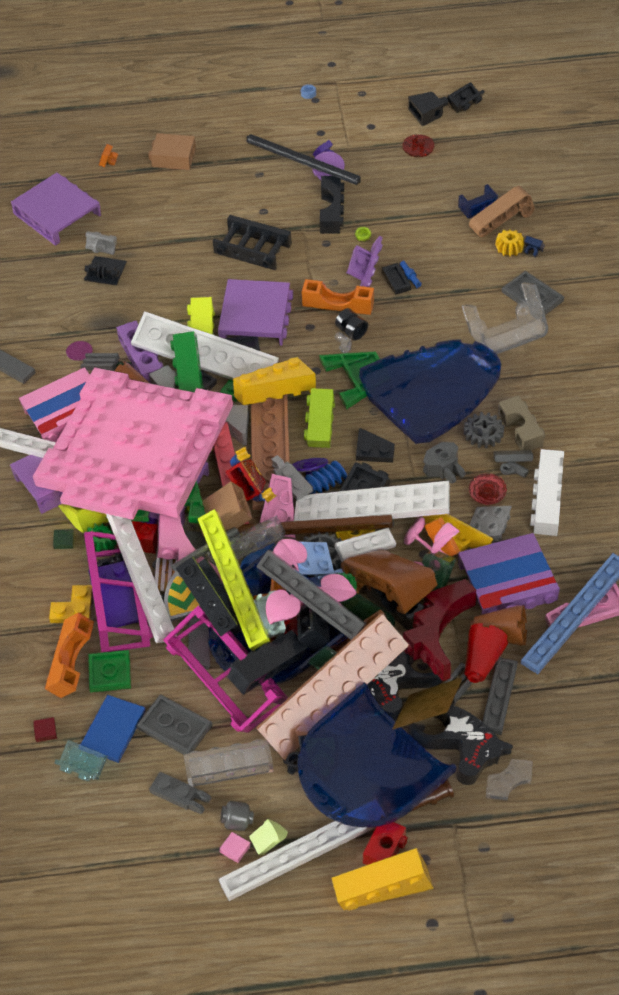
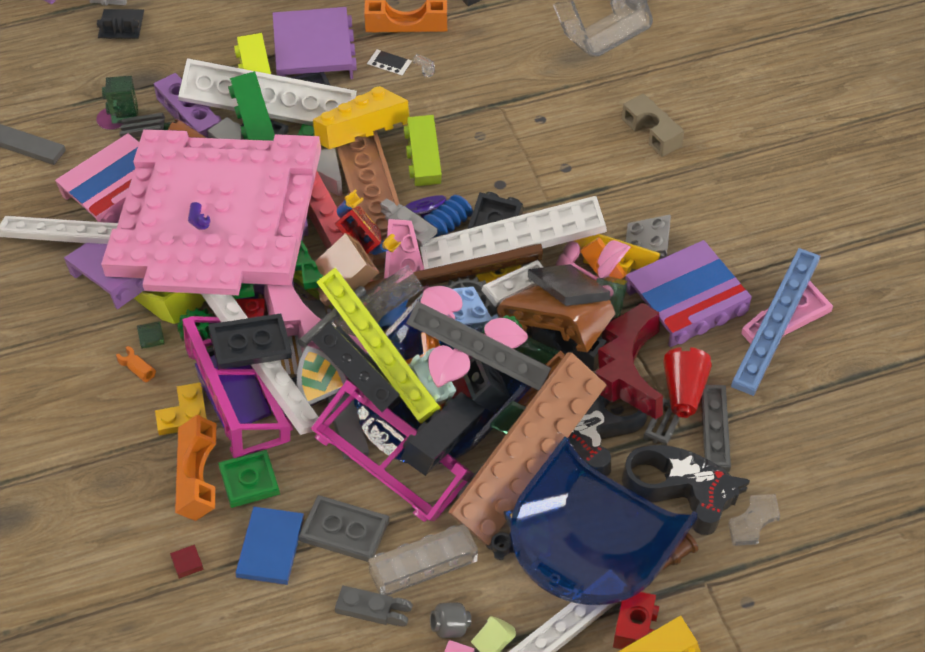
camera: 15 degrees left, 0 degrees up
clear light blue bracket [54,740,108,782] -> none
green wing [319,352,390,410] -> none
black wheel [335,308,368,341] -> none
black wing [356,428,395,463] -> none
clear blue windscreen [359,339,501,444] -> none
pearl gold sticker [392,677,463,730] -> none
dark grey hinge [423,442,466,484] -> none
dark grey gear [464,412,504,448] -> none
clear red dish [469,473,507,505] -> none
dark orange cone [470,605,527,646] -> none
dark grey tile [493,450,533,462] -> none
dark grey arm [500,462,529,478] -> none
white wedge [530,449,564,536] -> none
none -> clear green brick [102,76,138,123]
none -> orange bar [116,346,156,383]
none -> dark purple arm [188,202,211,230]
none -> black plate [209,313,292,370]
none -> black sticker [367,49,412,75]
none -> black tile [528,264,610,306]

